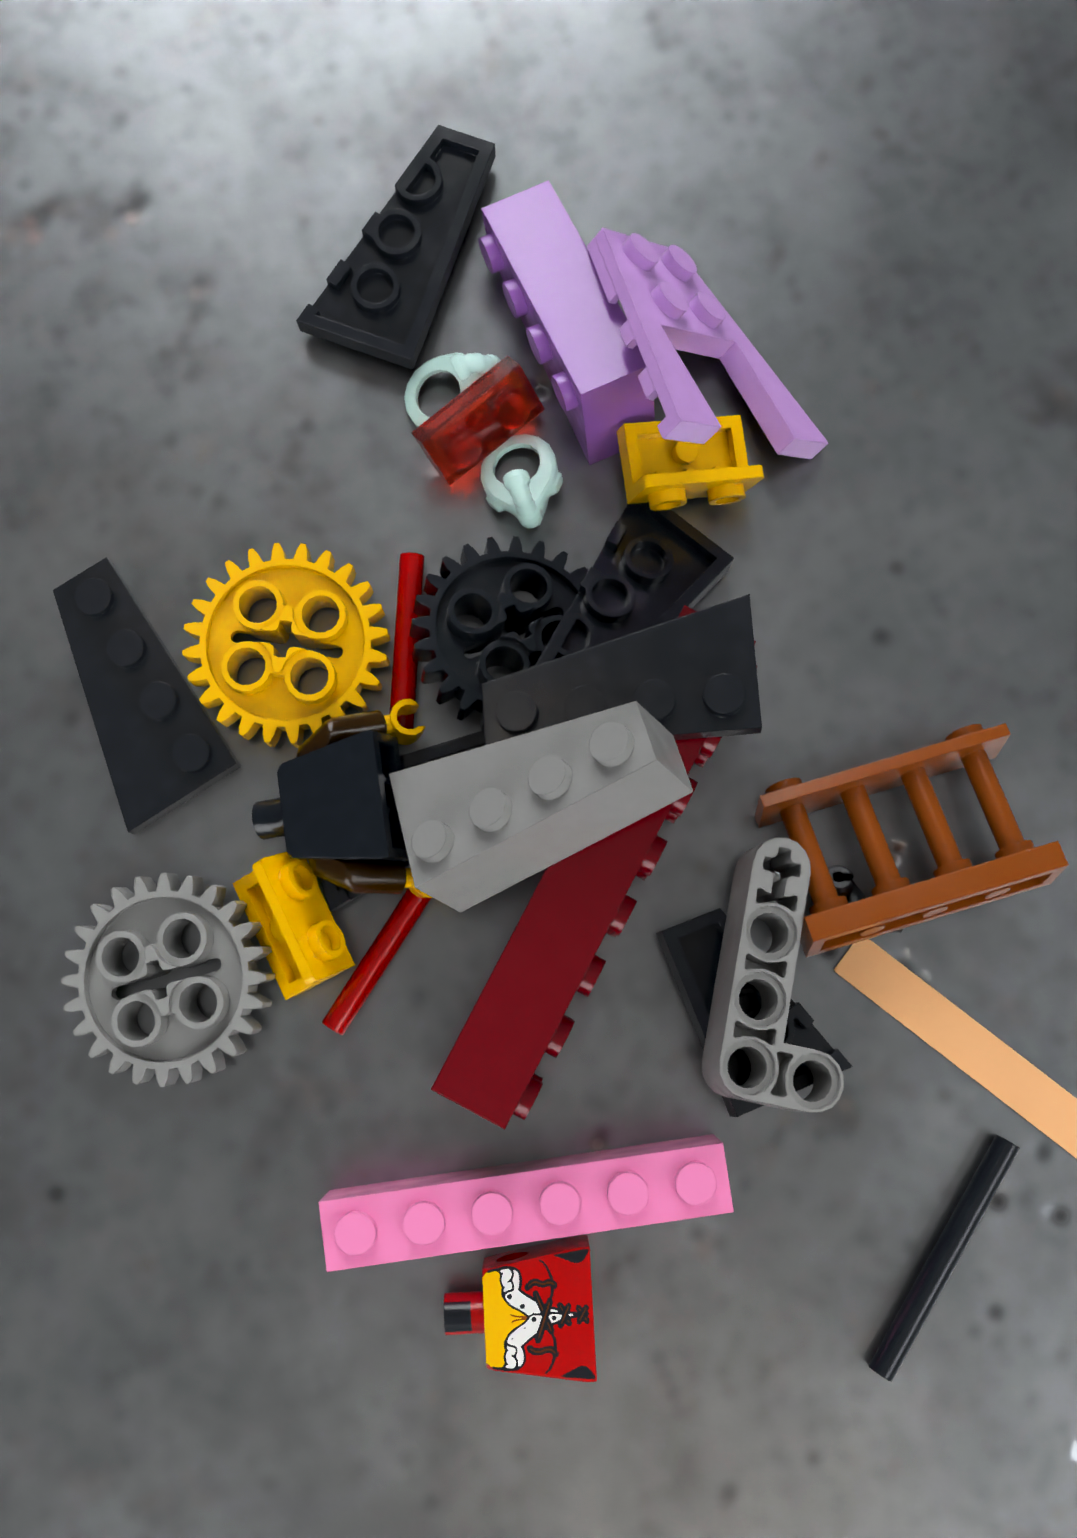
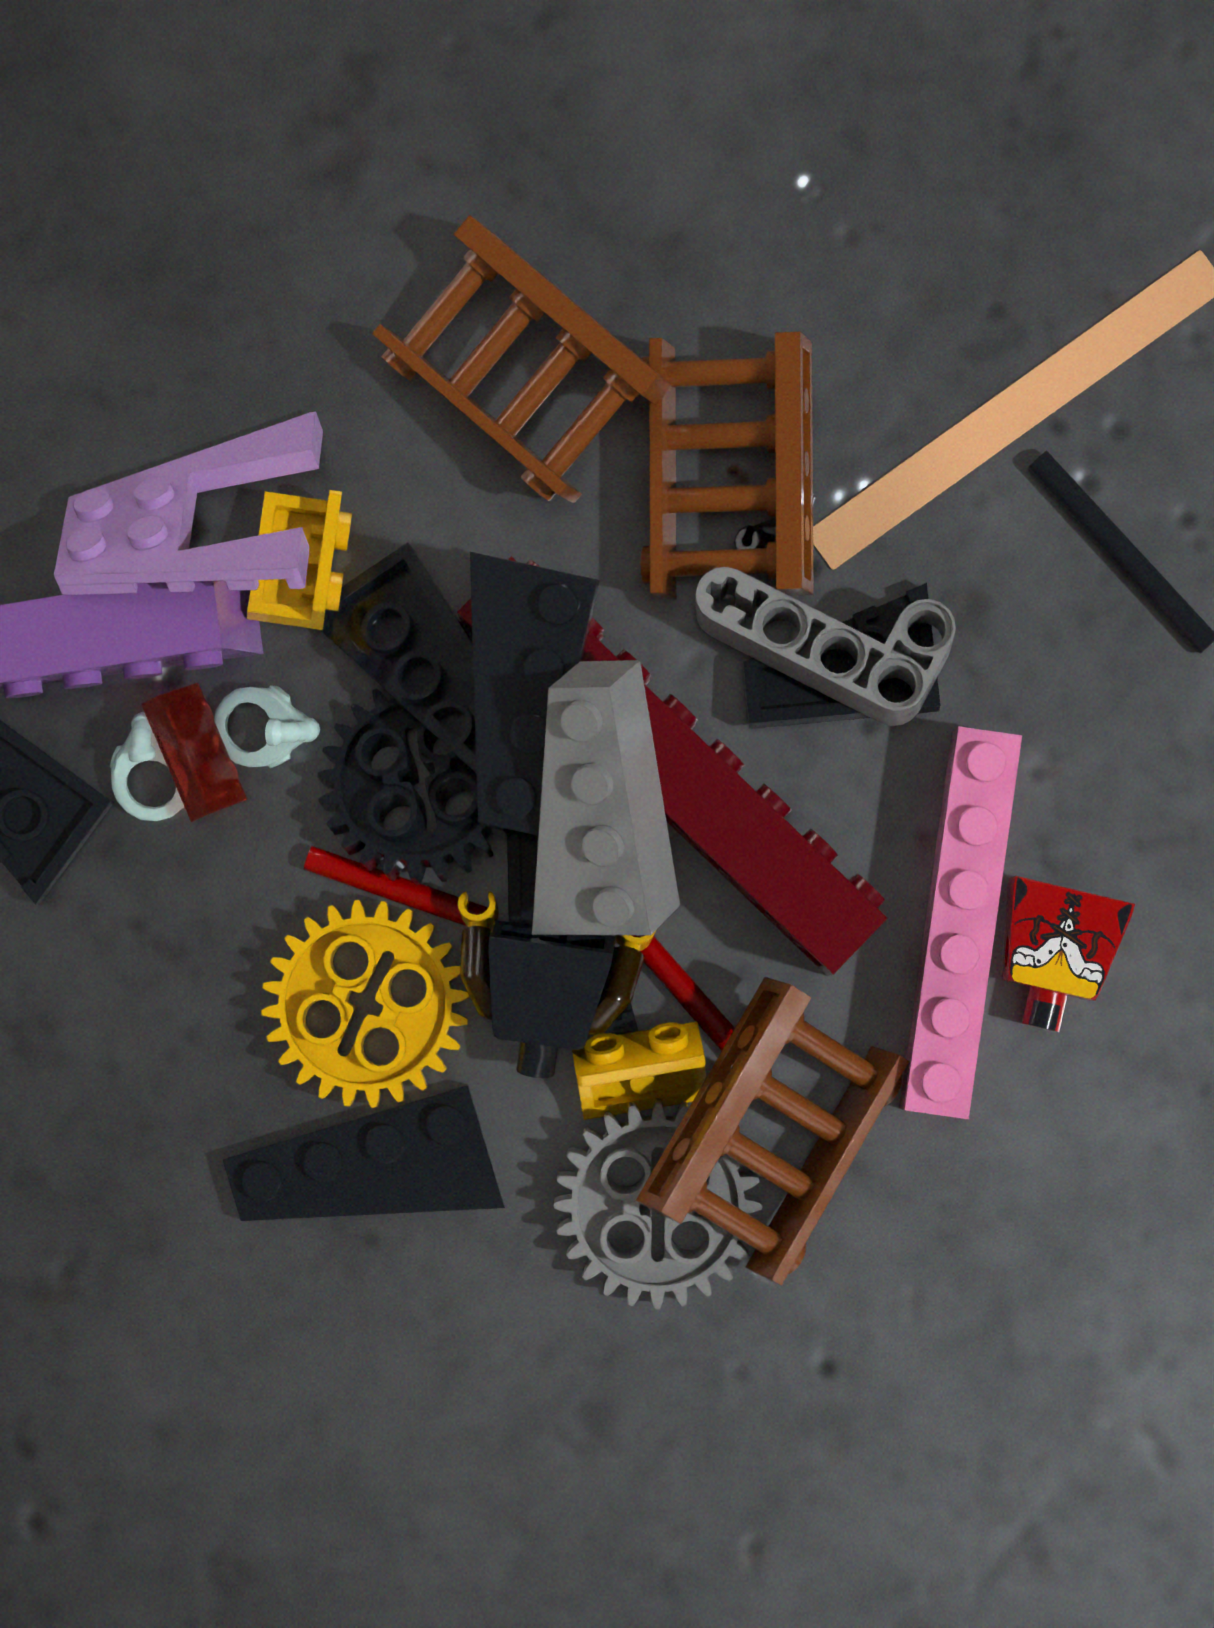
camera: 75 degrees left, 5 degrees up
none -> dark orange fence [372,215,673,503]
none -> dark orange fence [636,977,909,1286]

